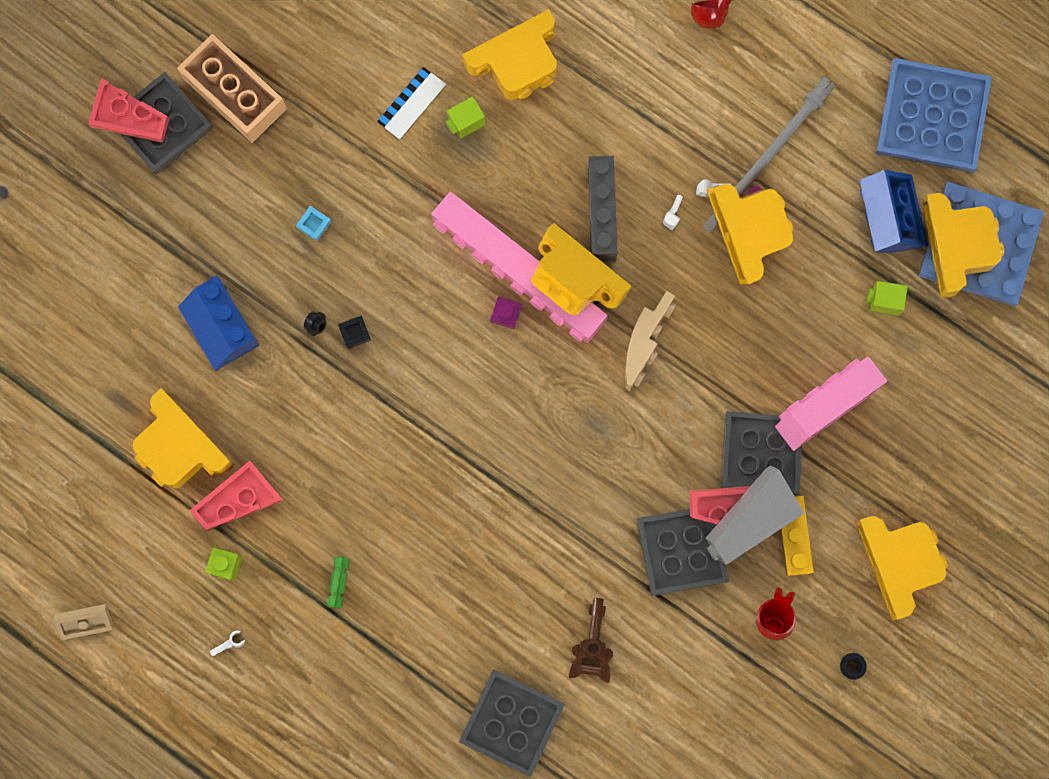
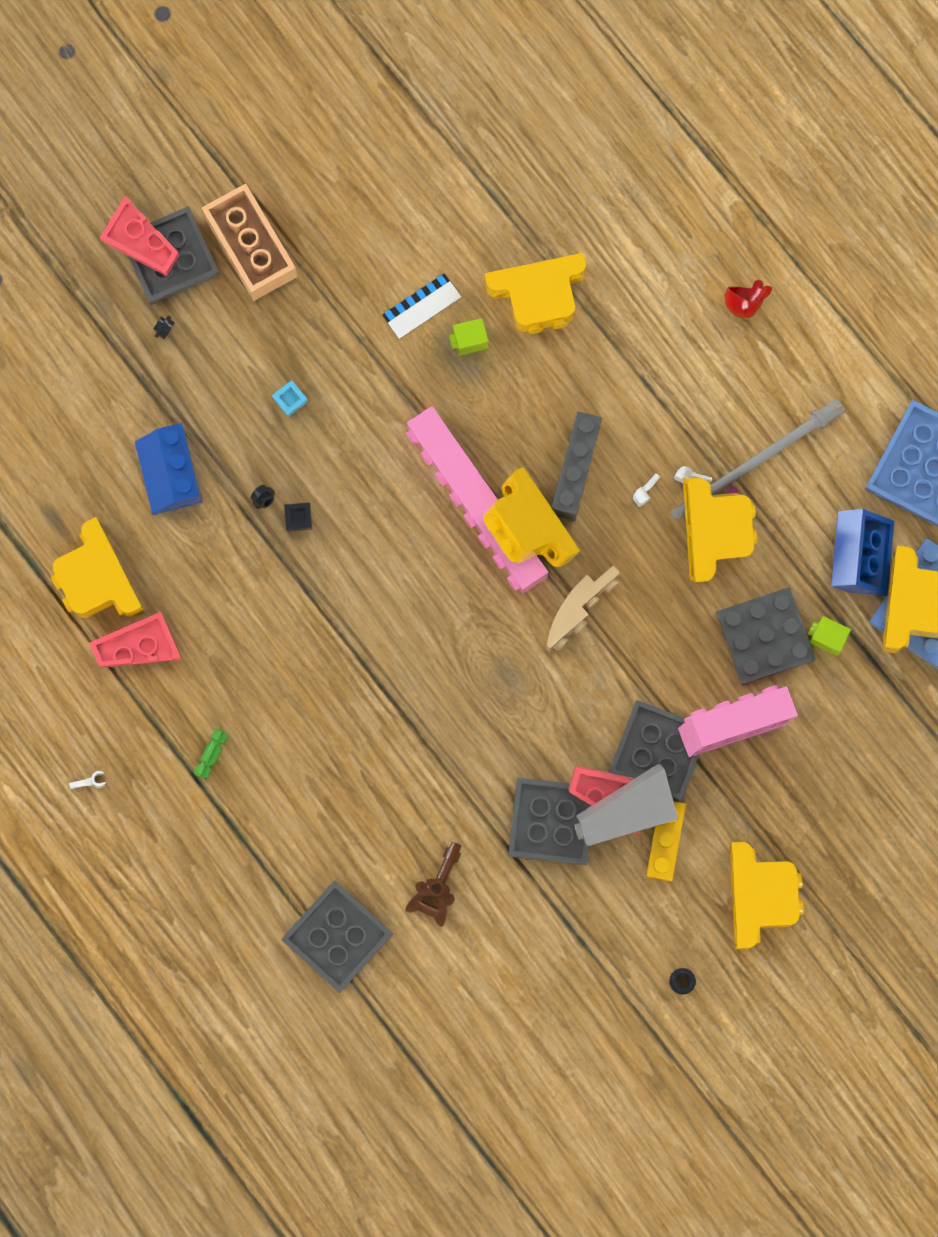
camera: 15 degrees right, 0 degrees up
lime brick [205,548,243,582] -> none
magenta plate [490,297,522,329] -> none
red piece [756,587,796,641] -> none
none -> black plate [153,315,175,339]
none -> dark grey plate [716,587,816,685]

